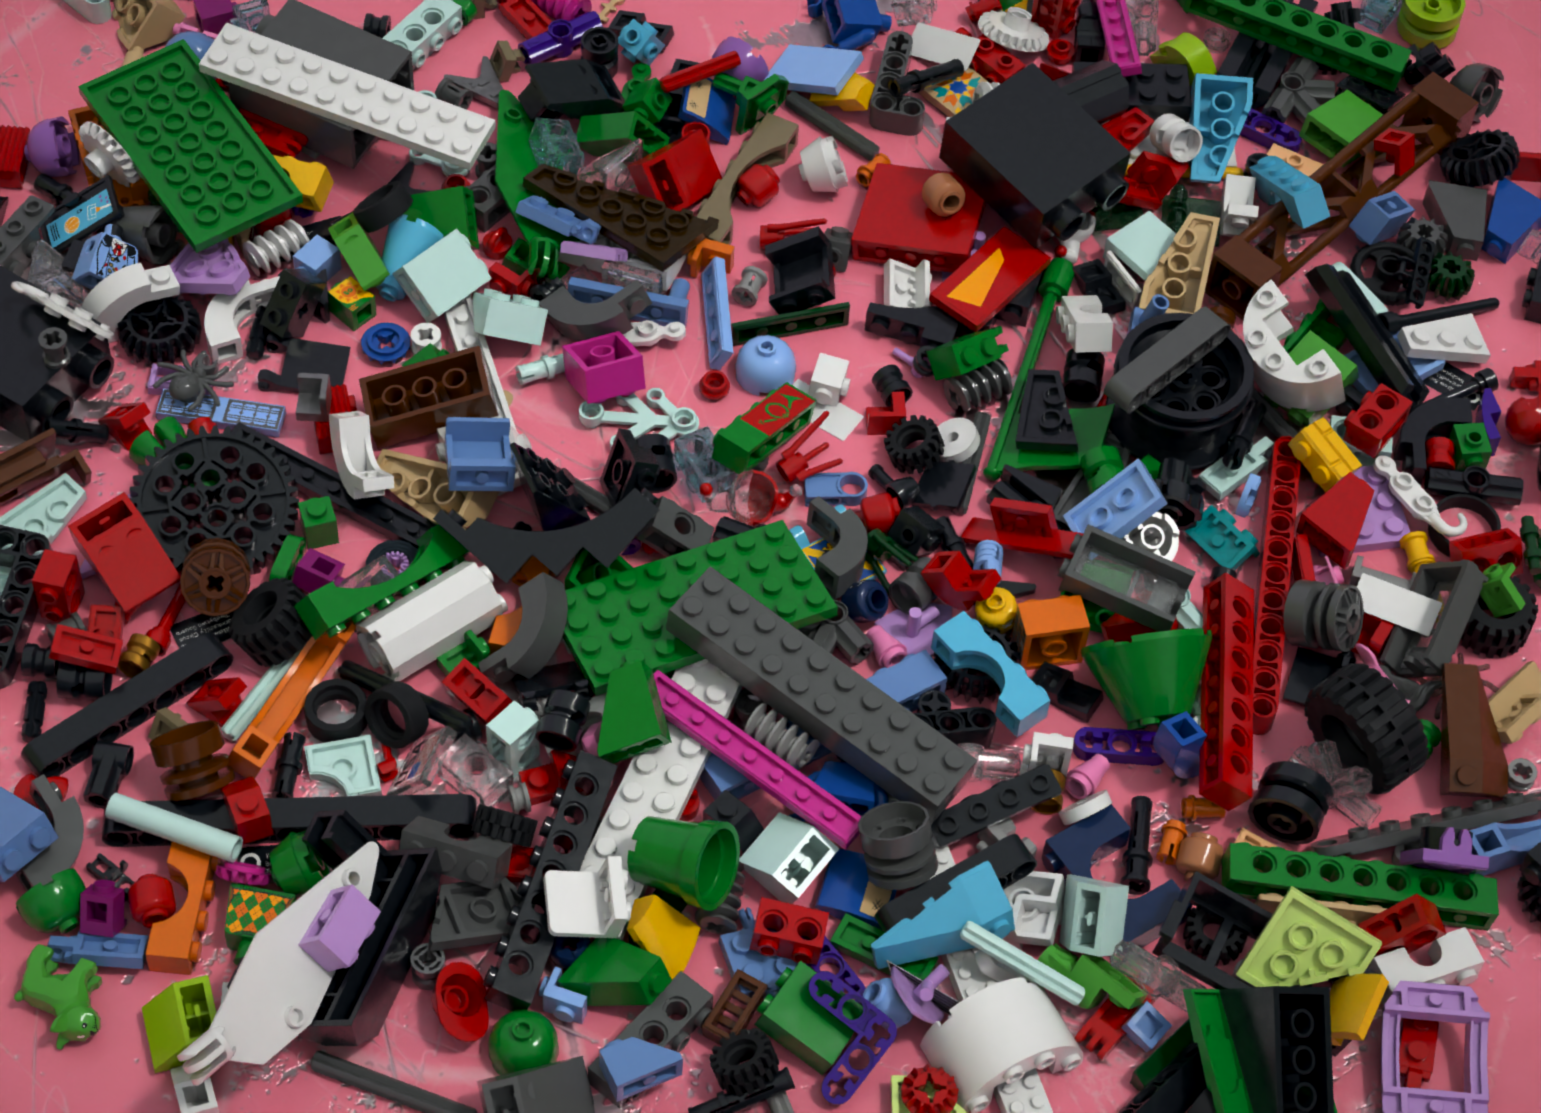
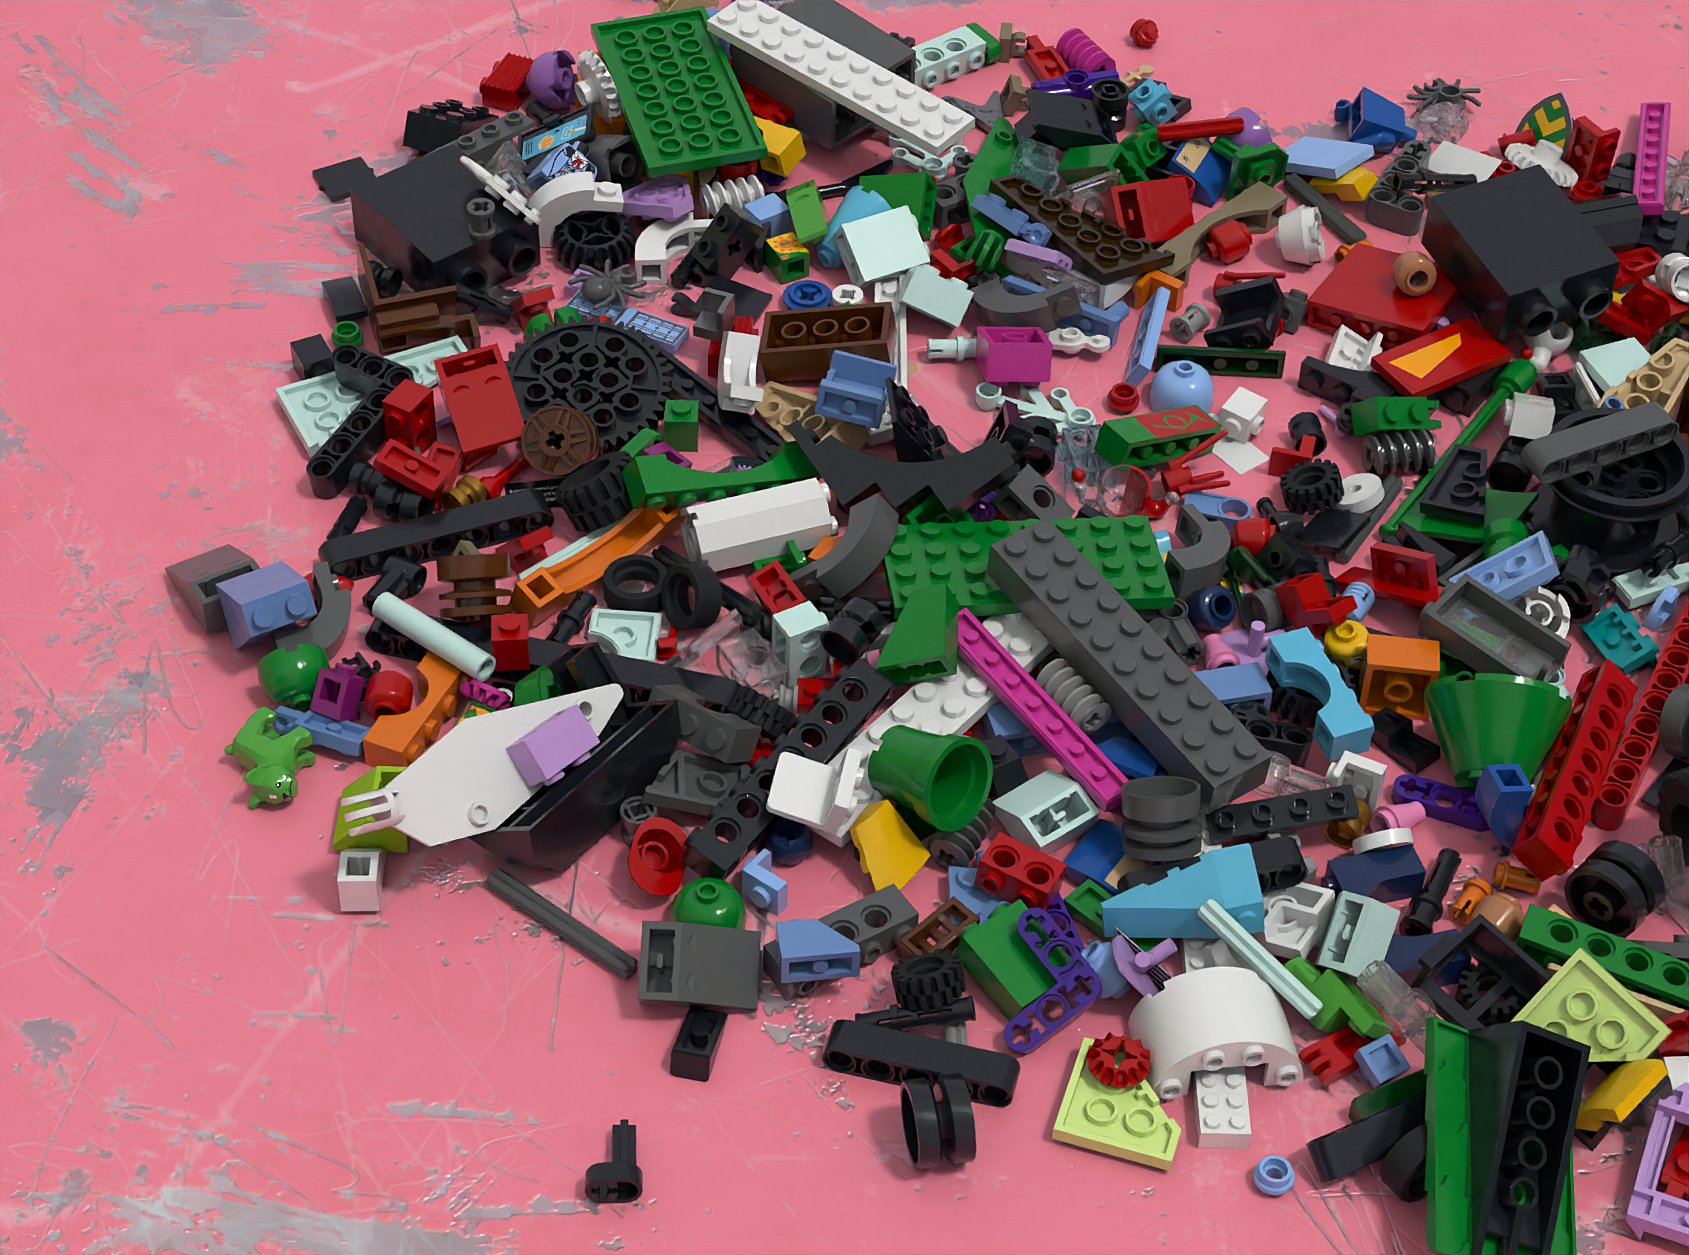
camera: 20 degrees right, 10 degrees down
black tyre [353,181,413,233] -> none
green slope [557,938,672,1006] -> none

